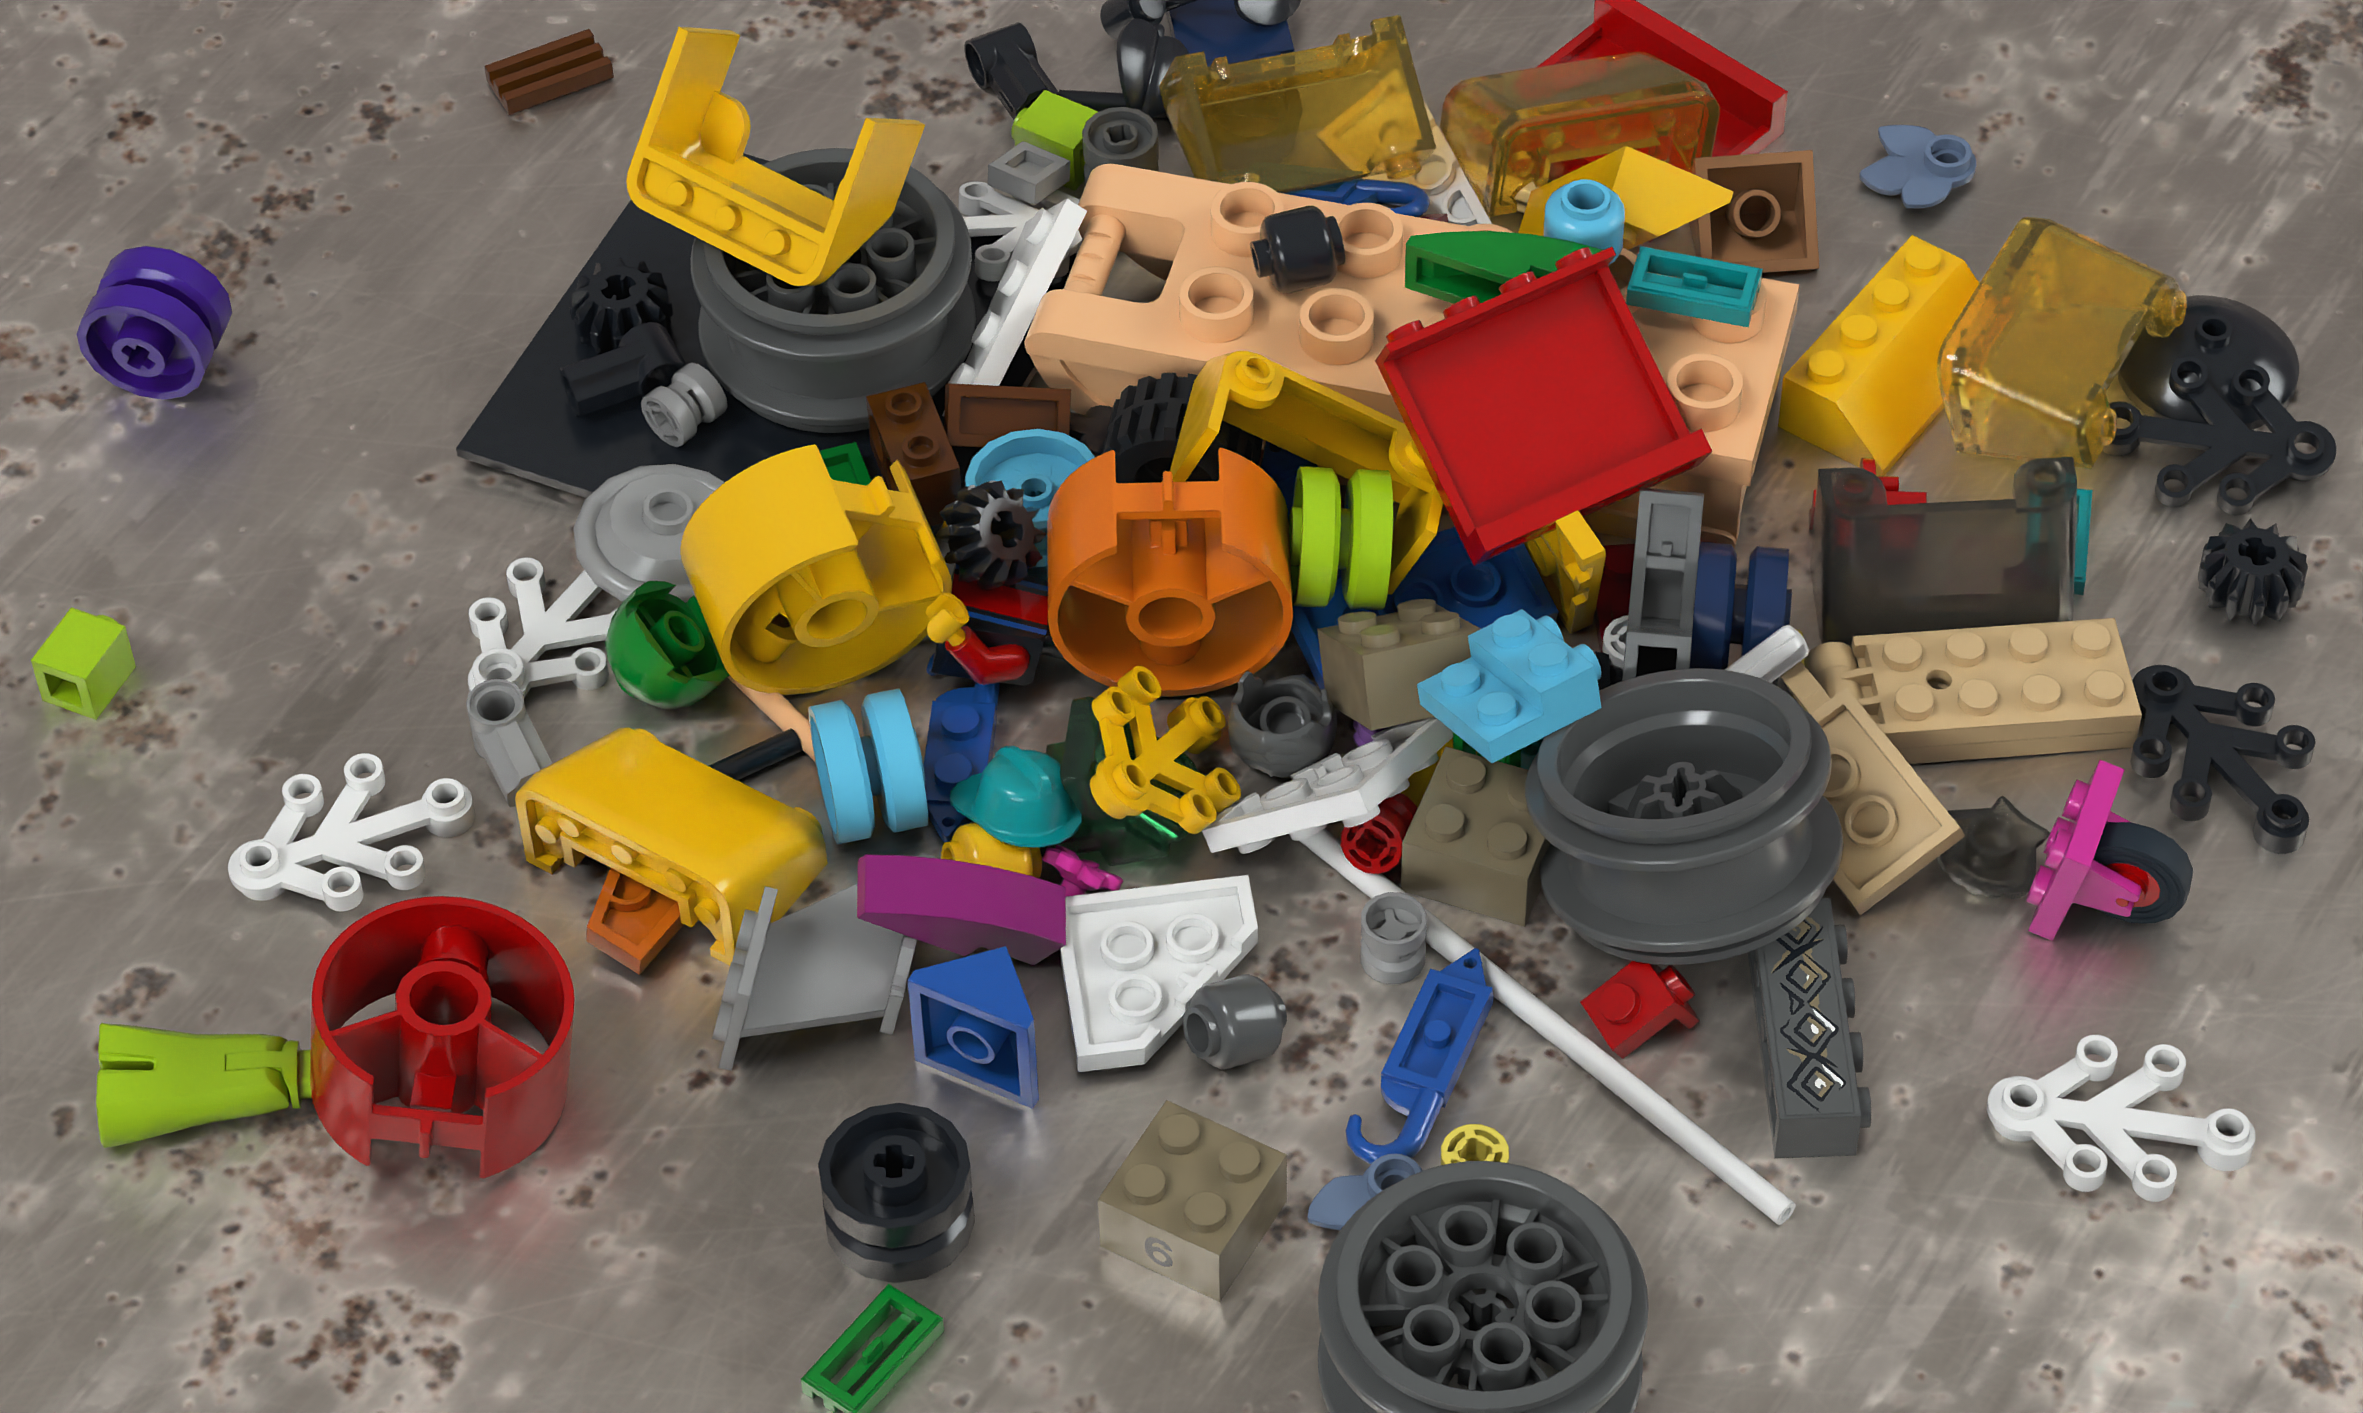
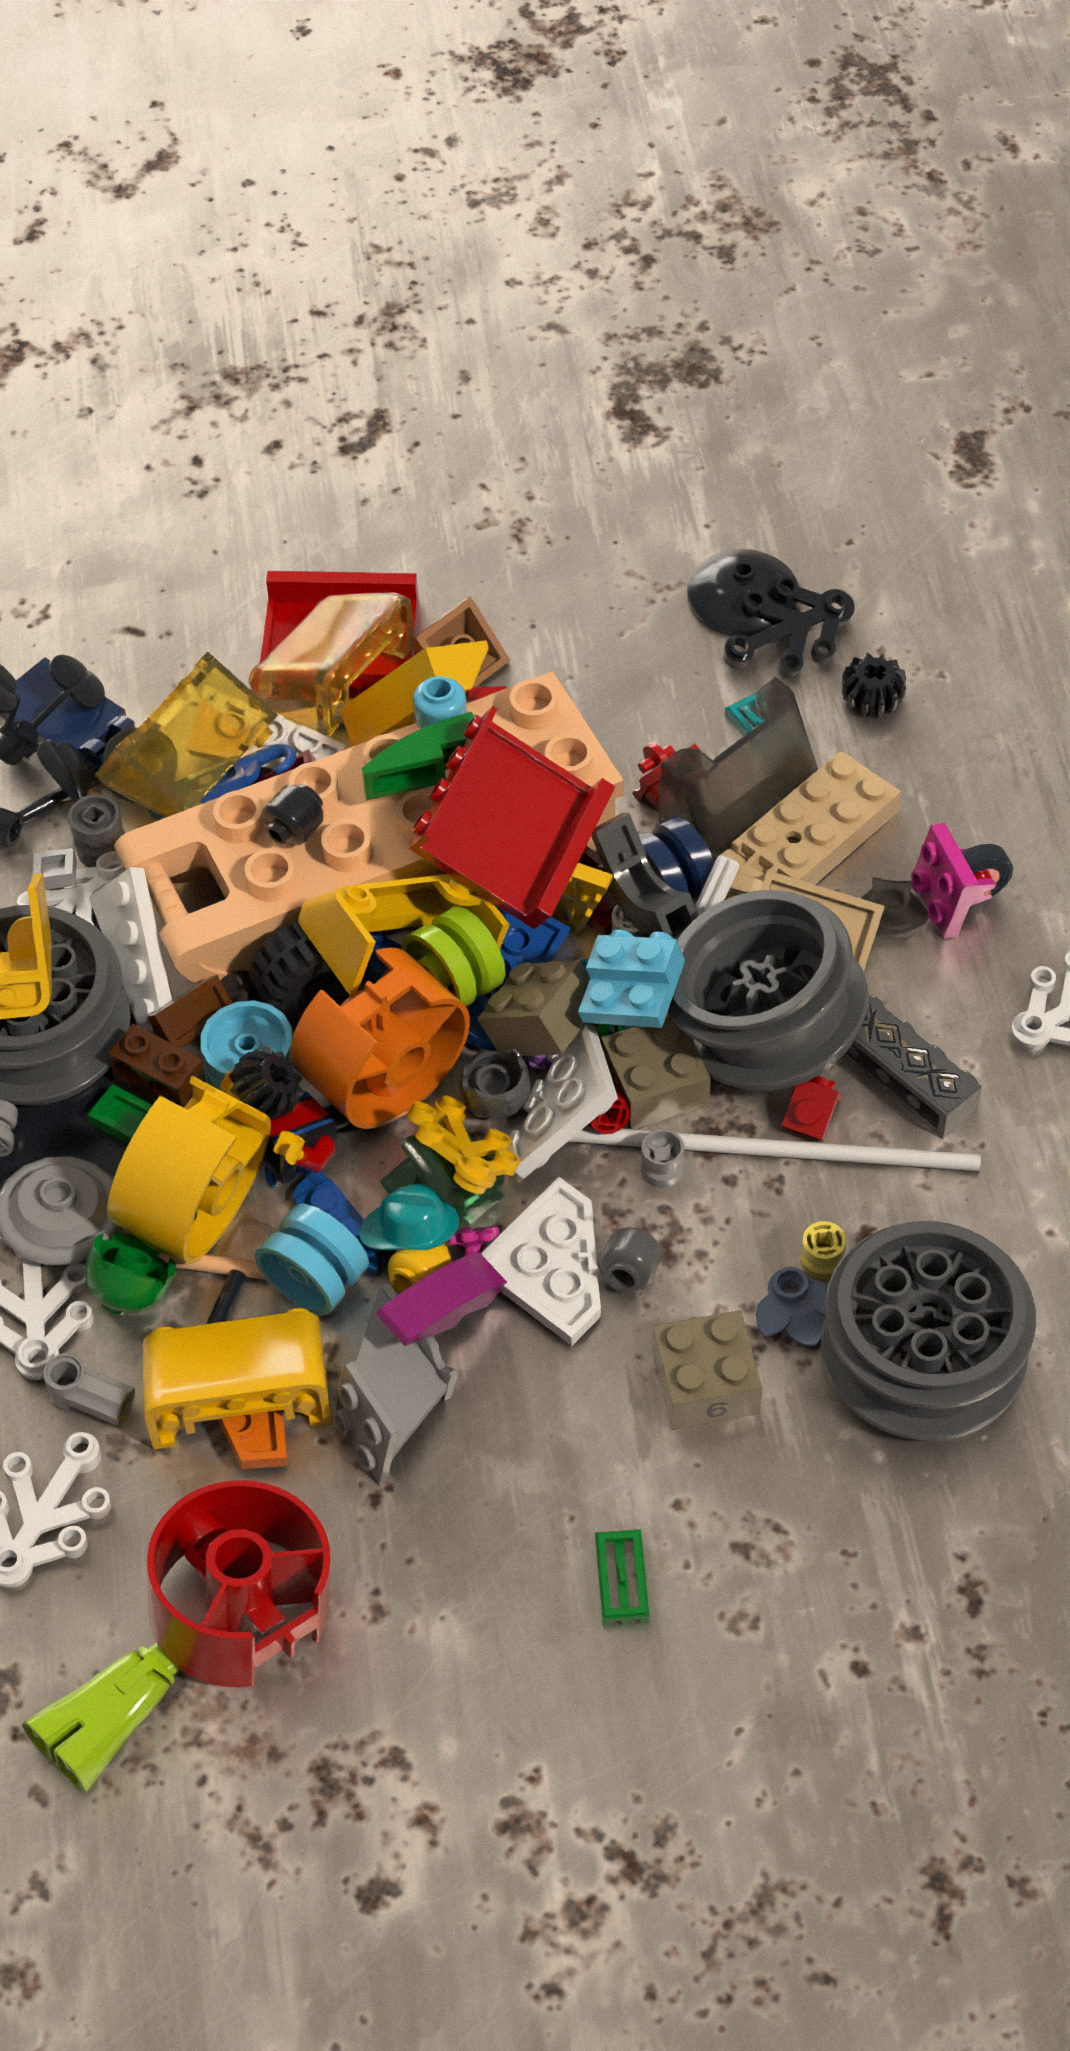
camera: 40 degrees left, 5 degrees up
black wheel [818,1103,975,1283] -> none
blue slope [907,946,1039,1109] -> none
lime brick [1011,90,1098,191] -> none
blue plate [1345,948,1493,1164] -> none
teal tile [1626,246,1763,327] -> none
yellow slope [1778,235,2009,476] -> none
sand blue plate [1859,125,1976,208] -> none
clear yellow windscreen [1937,217,2187,469] -> none
black plant [2130,665,2315,854] -> none

